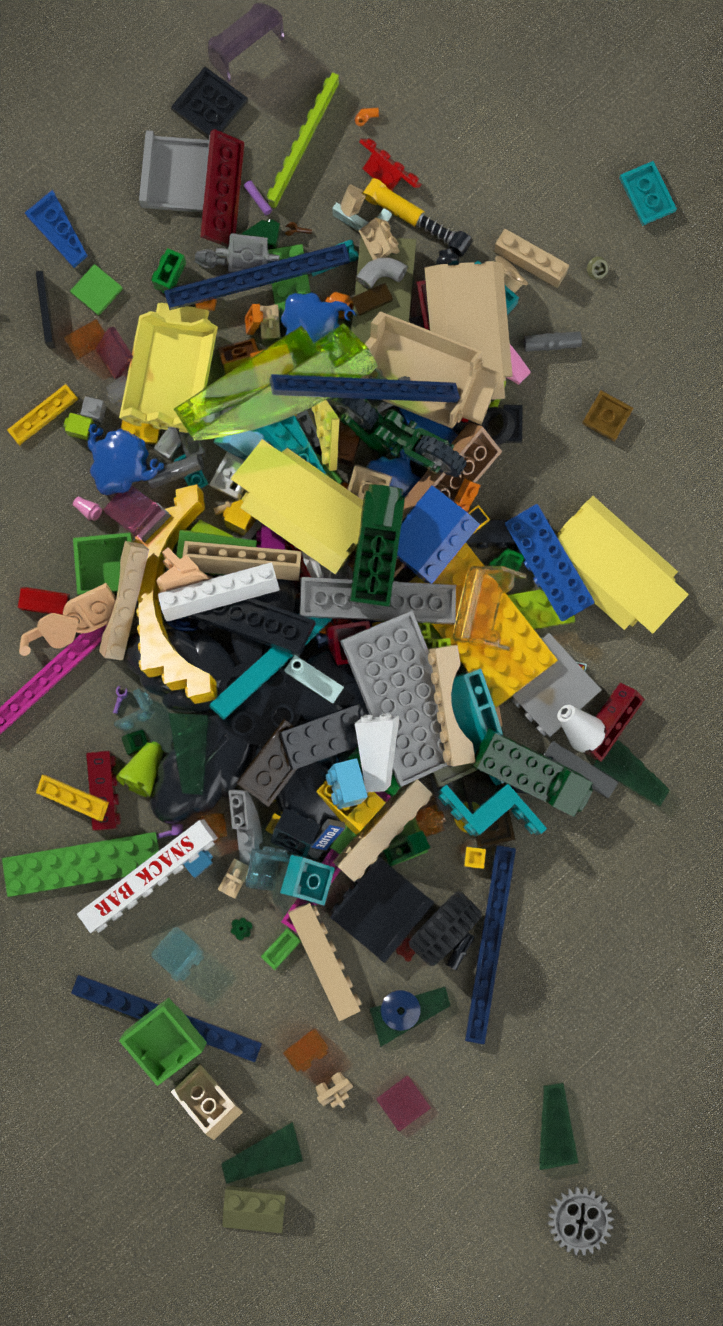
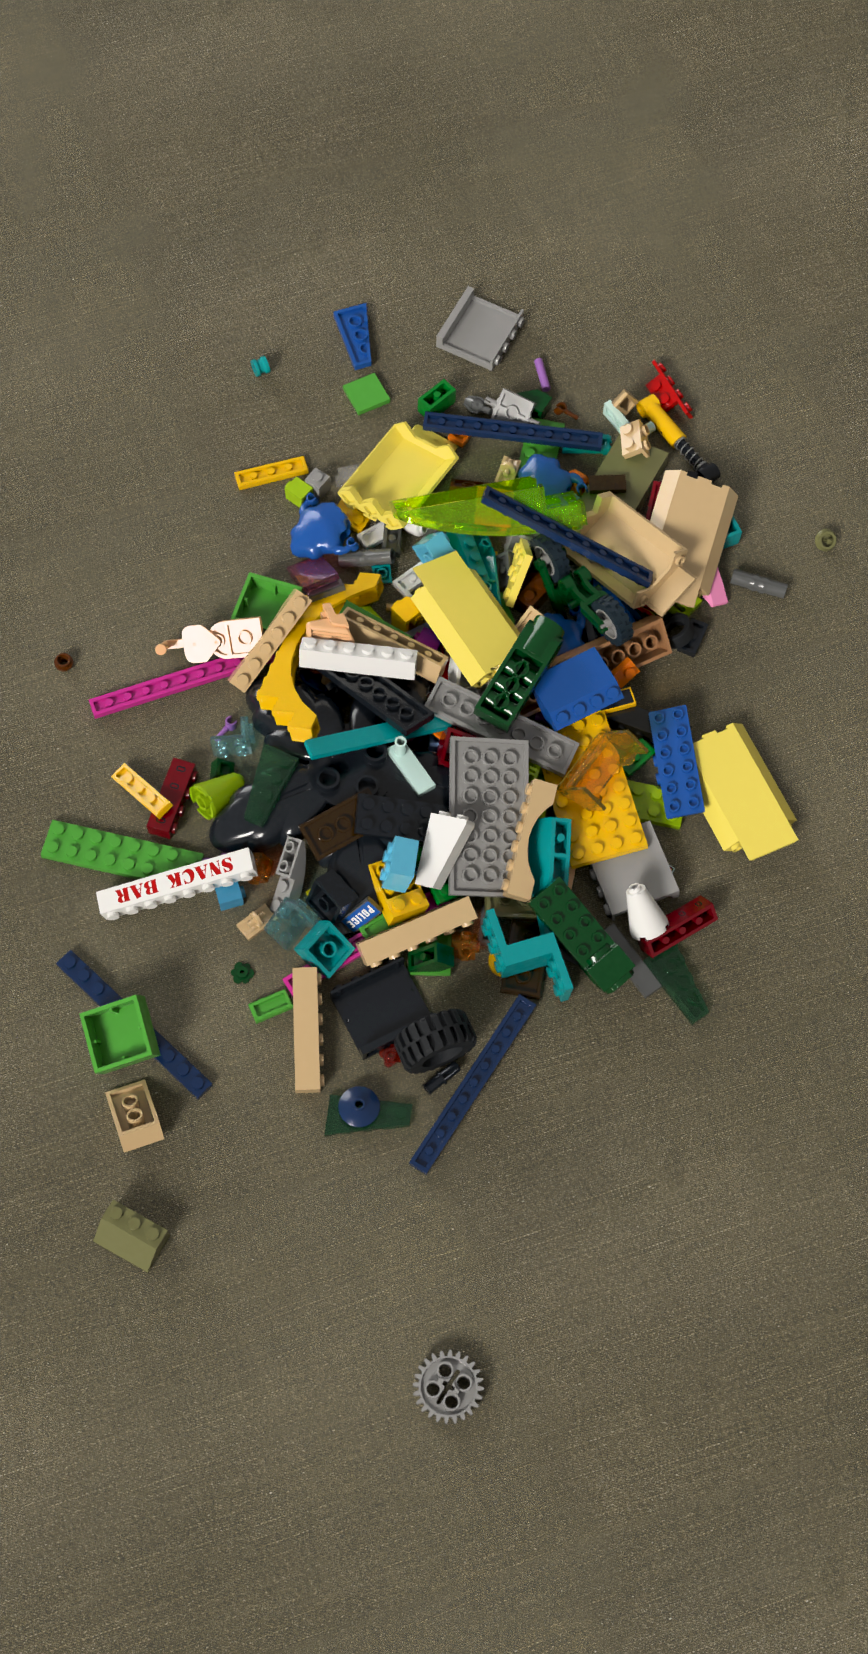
camera: 20 degrees right, 15 degrees down
red piece [17,587,70,615] -> none
black tile [36,271,56,349] -> none
clear orange brick [64,319,109,360] -> none
bright pink cone [73,496,102,521] -> none
clear pink tile [95,326,133,379] -> none
clear light blue bracket [151,927,205,982] -> none
black plate [171,66,248,138] -> none
dark red plate [200,129,244,247] -> none
clear purple windscreen [208,2,284,83] -> none
clear green wing [221,1121,303,1184] -> none
orange plate [245,304,263,335] -> none
lime plate [267,72,339,209] -> none
clear orange brick [283,1027,329,1072] -> none
tan hips [315,1072,353,1108] -> none
orange arm [355,108,379,126] -> none
light grey cylinder [356,258,408,289] -> none
clear pink tile [376,1075,431,1132] -> none
yellow plate [464,847,486,869] -> none
tan brick [494,229,569,288] -> none
tan piece [495,256,528,293] -> none
clear green wing [539,1082,579,1170] -> none
pearl gold plate [582,390,634,442] -> none

